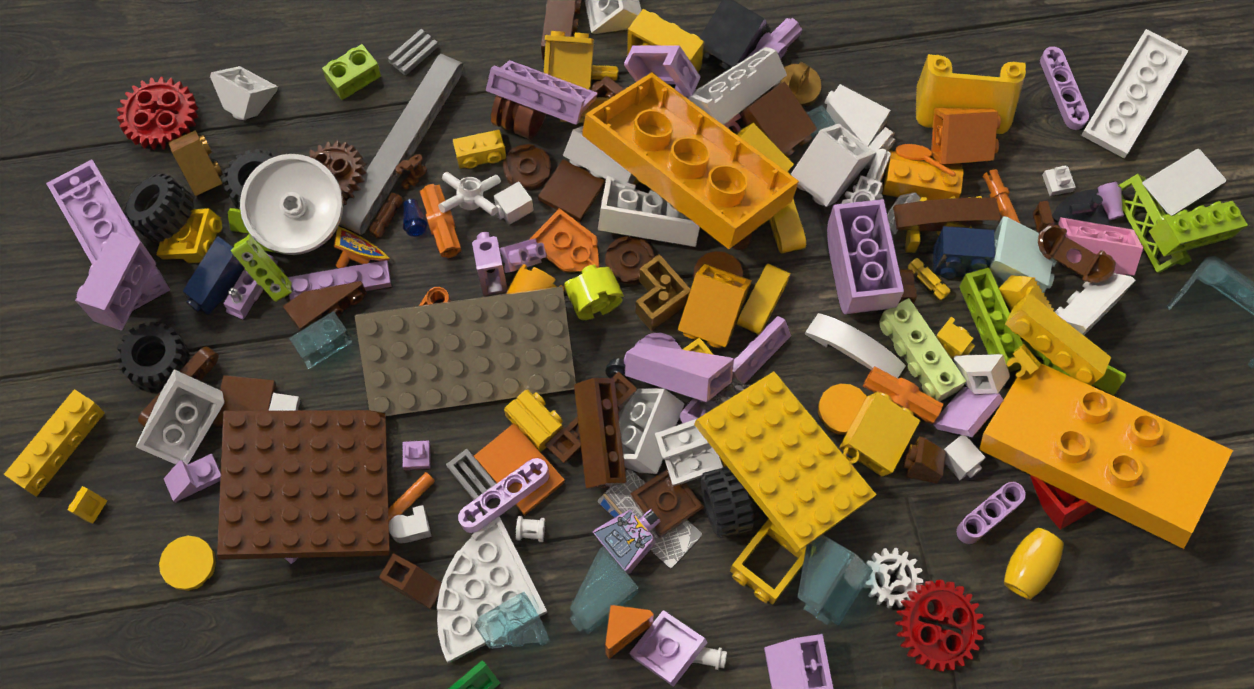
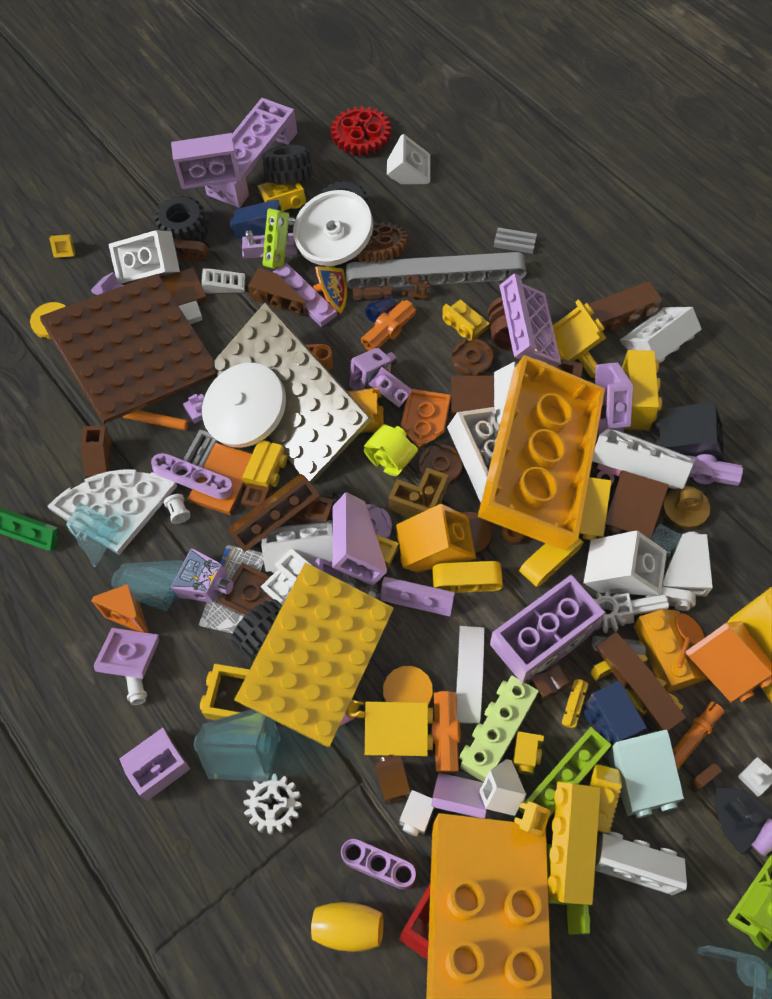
camera: 65 degrees right, 5 degrees down
yellow brick [4,389,105,497] -> none
pearl gold brick [169,130,224,196] -> none
clear light blue brick [289,311,352,369] -> none
lime brick [322,44,381,100] -> none
white leg [389,505,431,543] -> none
white bar [438,172,501,216] -> none
white brick [494,182,533,225] -> none
red gear [895,580,984,671] -> none
reddish brown piece [1038,224,1116,283] -> none
bright pink slope [1059,217,1143,275] -> none
none -> white slope [202,269,245,294]
none -> white dish [202,363,286,448]

